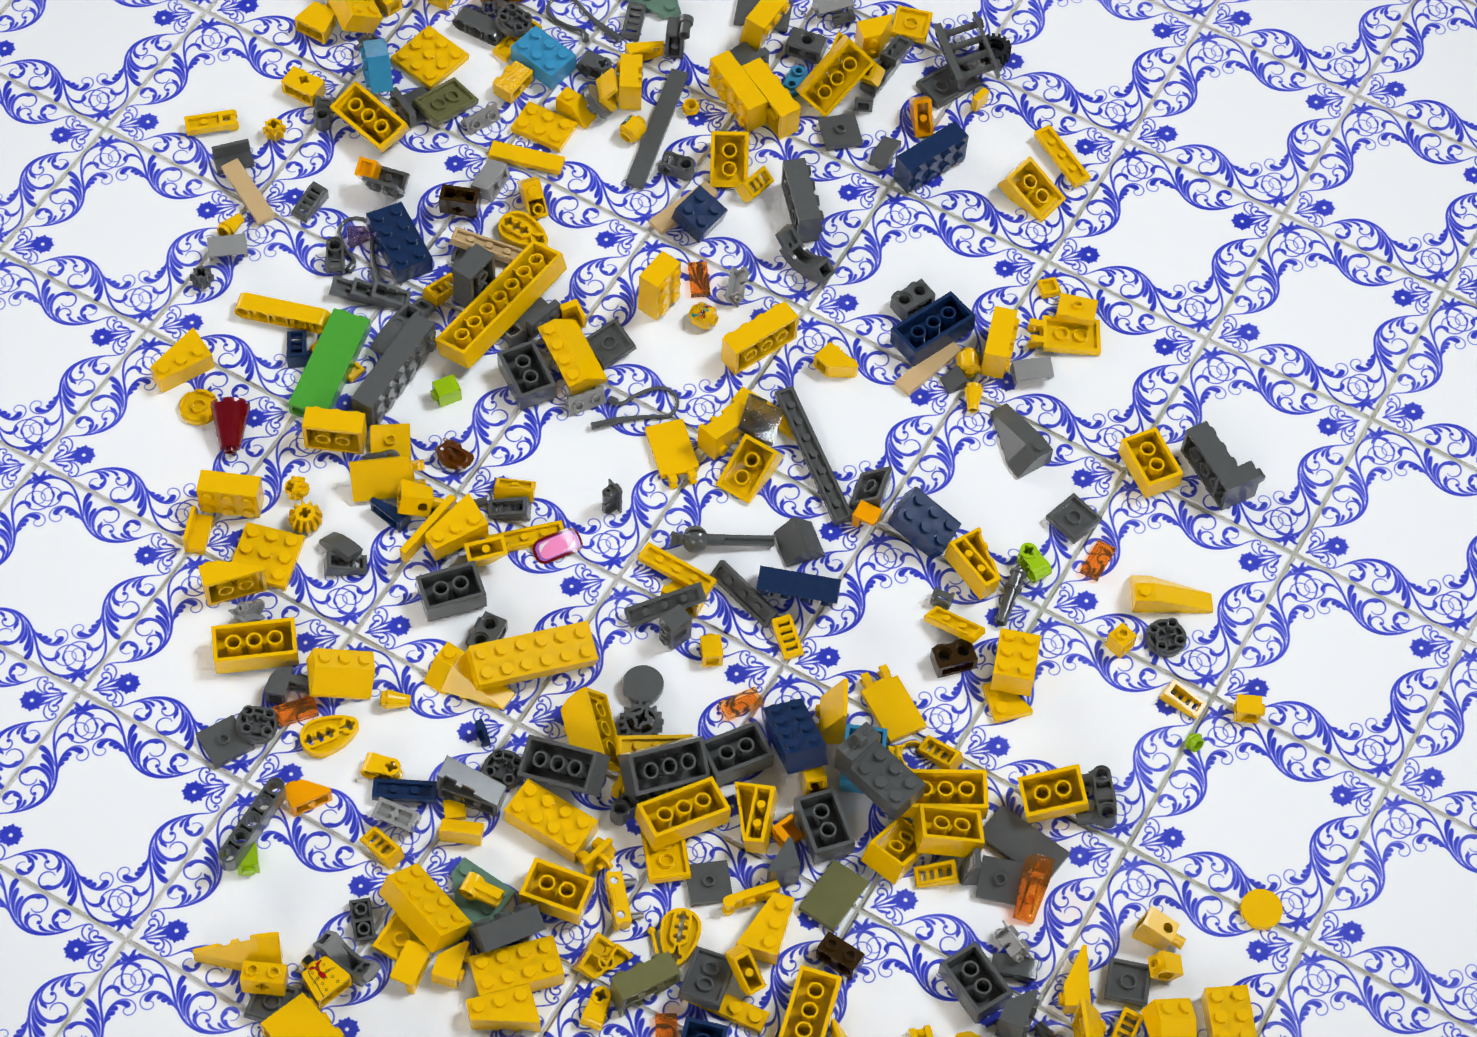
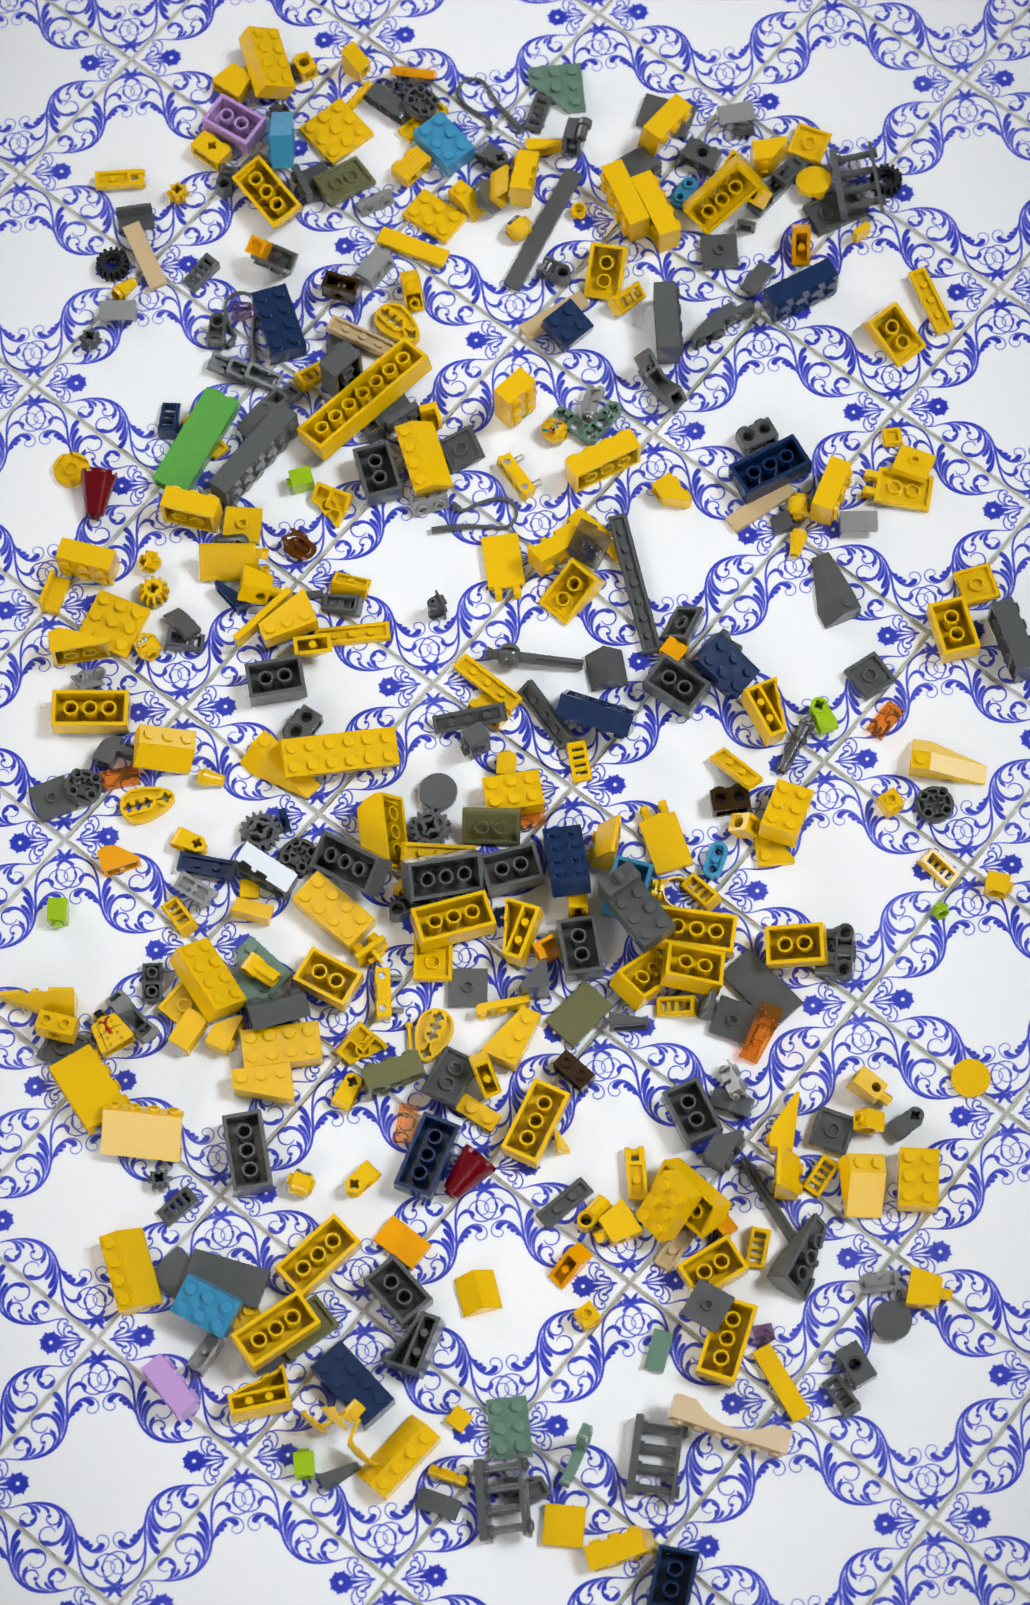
camera: 15 degrees right, 10 degrees up
yellow wedge [150,327,215,394] -> none
dark grey beam [218,777,286,872] -> none
yellow beam [234,292,331,334] -> none
sticker [532,528,583,564] -> none
clear orange tile [687,261,710,298] -> none
dark grey bush [930,586,955,610] -> none
none -> black tyre [96,247,130,282]
none -> yellow head [134,632,162,661]
none -> lavender brick [202,93,268,155]
none -> dark grey gear [239,810,281,851]
none -> yellow slope [311,482,354,527]
none -> yellow axle [346,80,373,110]
none -> olive tile [462,807,521,845]
none -> yellow brick [482,769,545,817]
none -> yellow piece [497,452,543,502]
none -> sand green beam [553,401,622,446]
none -> dark grey slope [609,1012,649,1032]
none -> dark grey brick [642,653,711,720]
none -> dark grey slope [691,299,755,349]
none -> dark azure plate [703,841,728,879]
none -> yellow brick [728,812,761,839]
none -> yellow tile [796,166,832,200]
none -> dark grey piece [886,1107,924,1142]
none -> yellow plate [953,562,1001,607]

